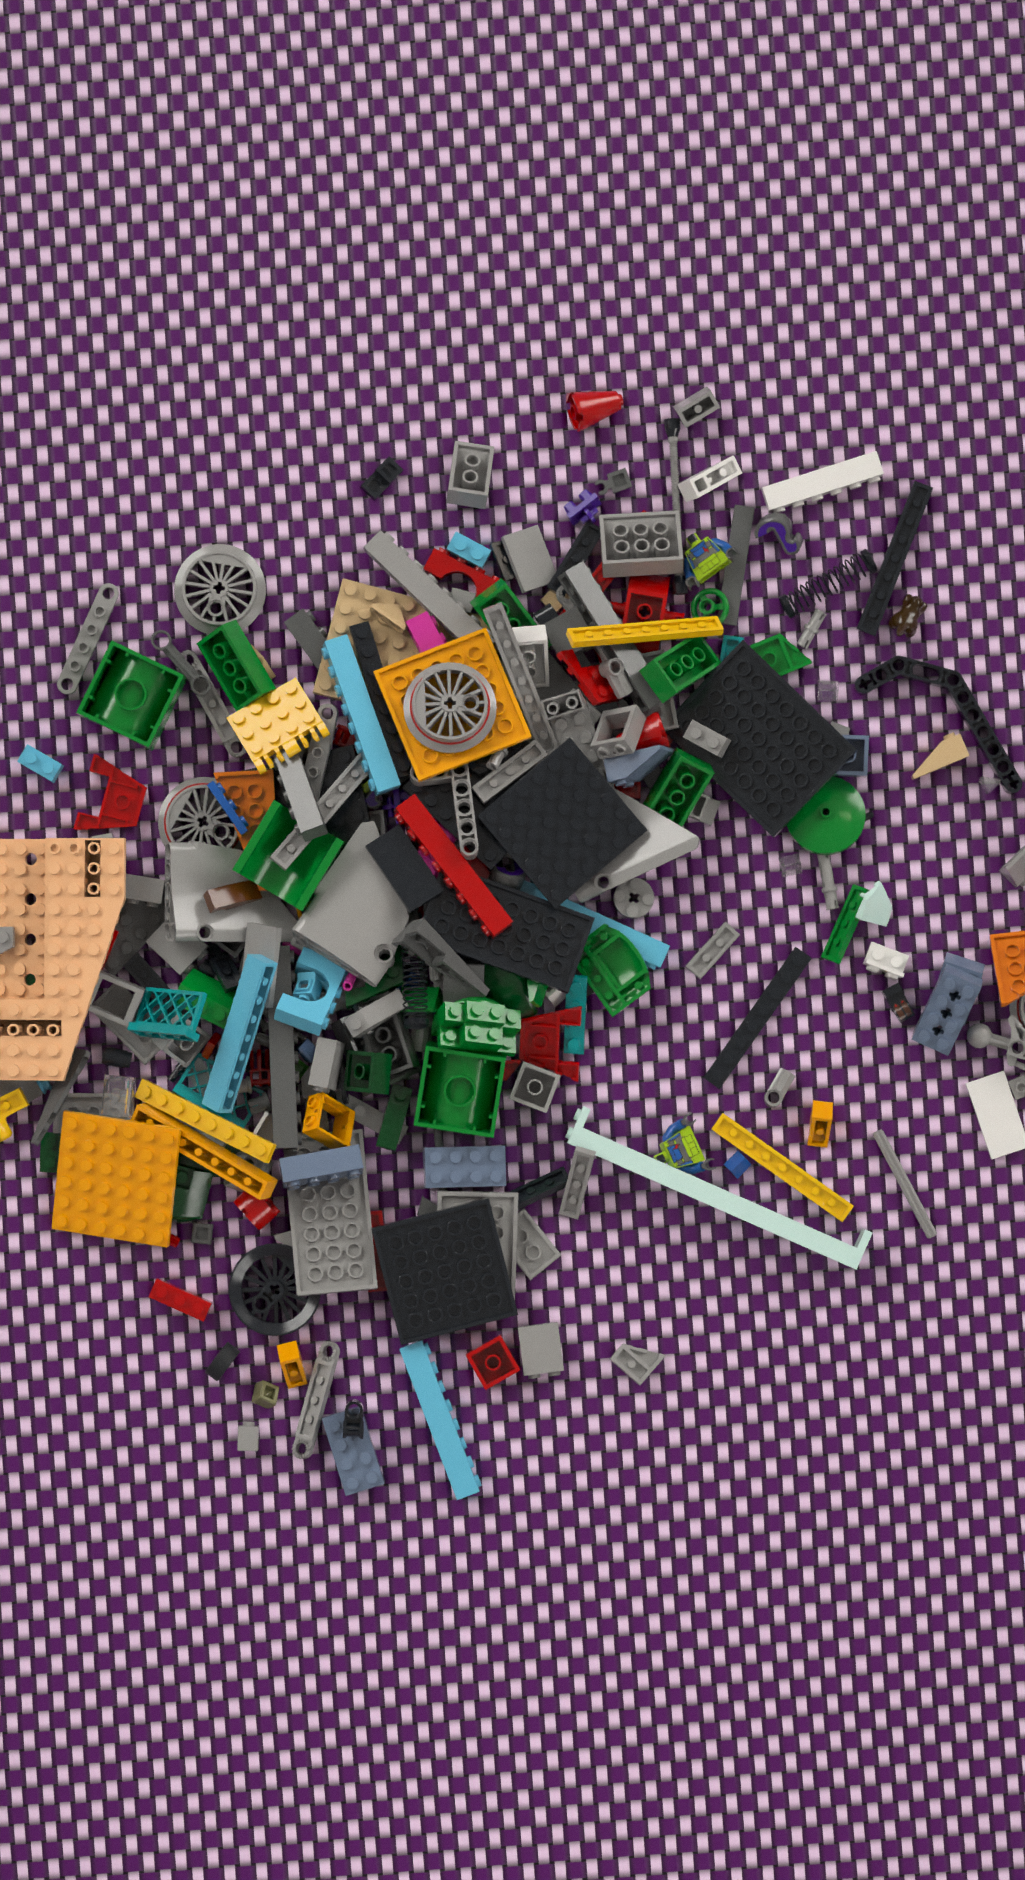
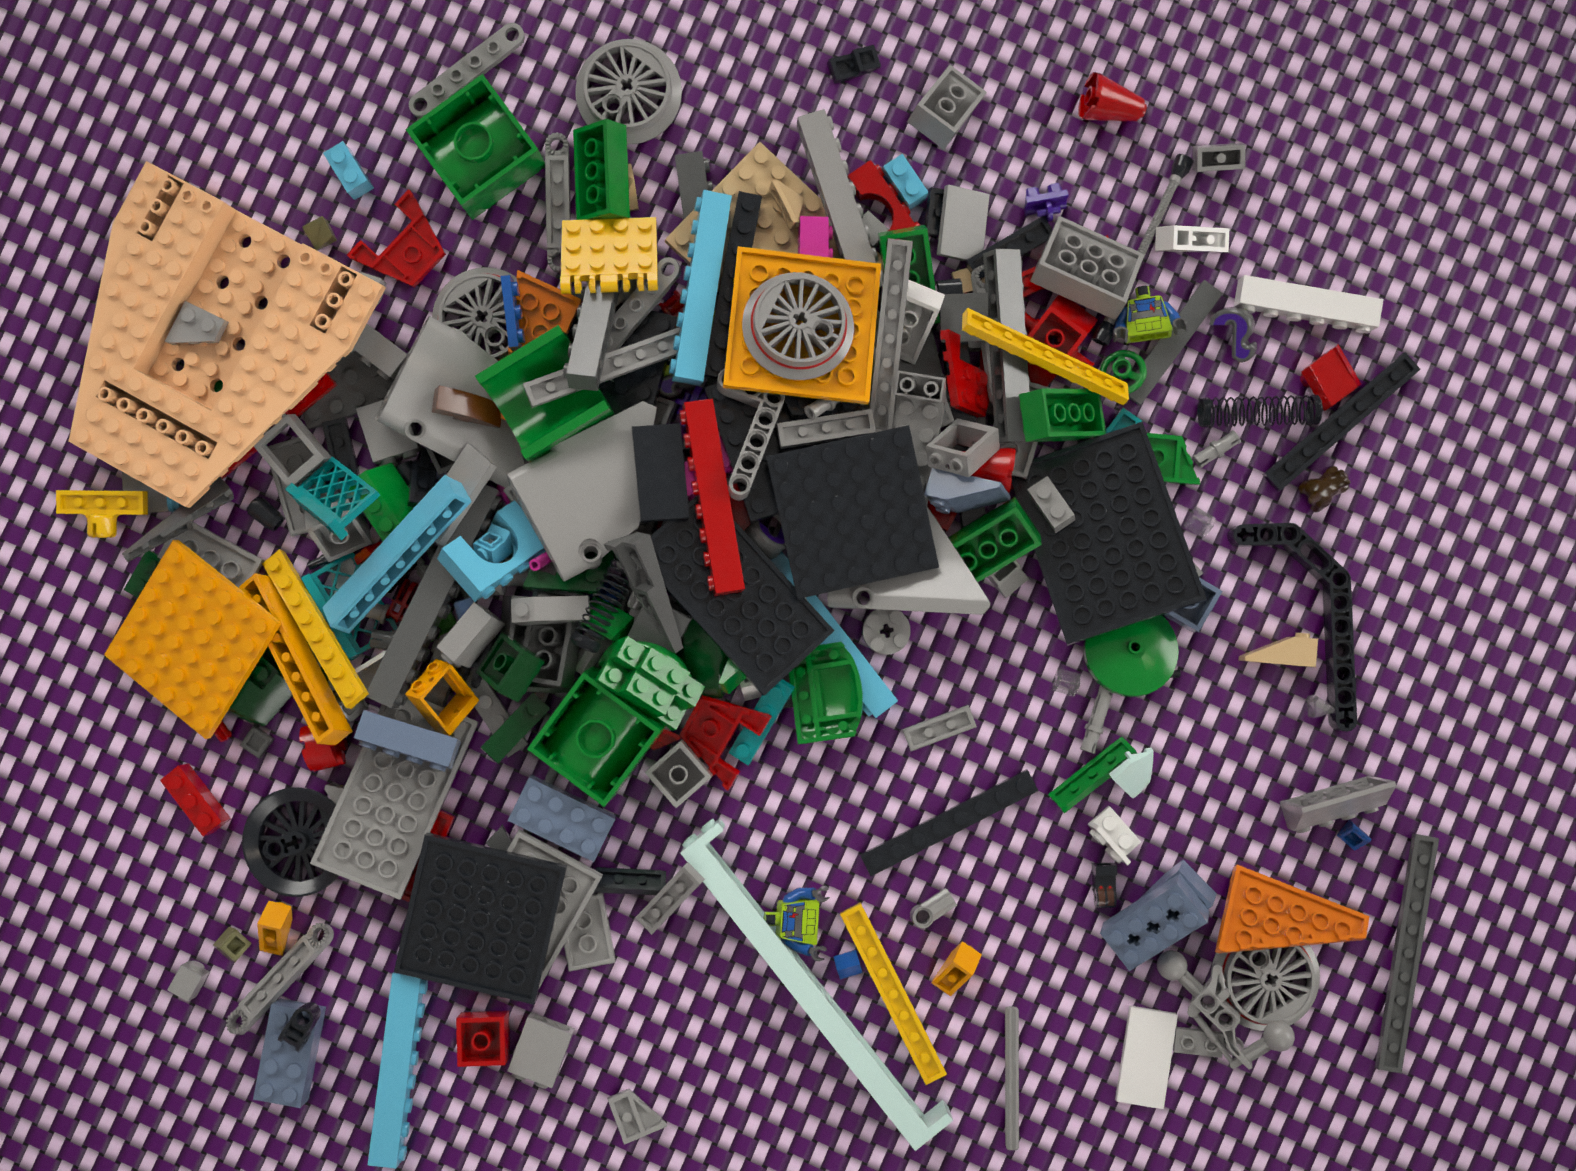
camera: 30 degrees right, 0 degrees up
clear slope [101,1075,136,1118] -> none
dark grey piece [151,630,211,696] -> none
black tyre [205,1342,240,1381] -> none
dark grey plate [595,468,632,496] -> none
light grey piece [599,658,633,699] -> none
none -> olive slope [302,216,337,251]
none -> red slope [1300,344,1361,411]

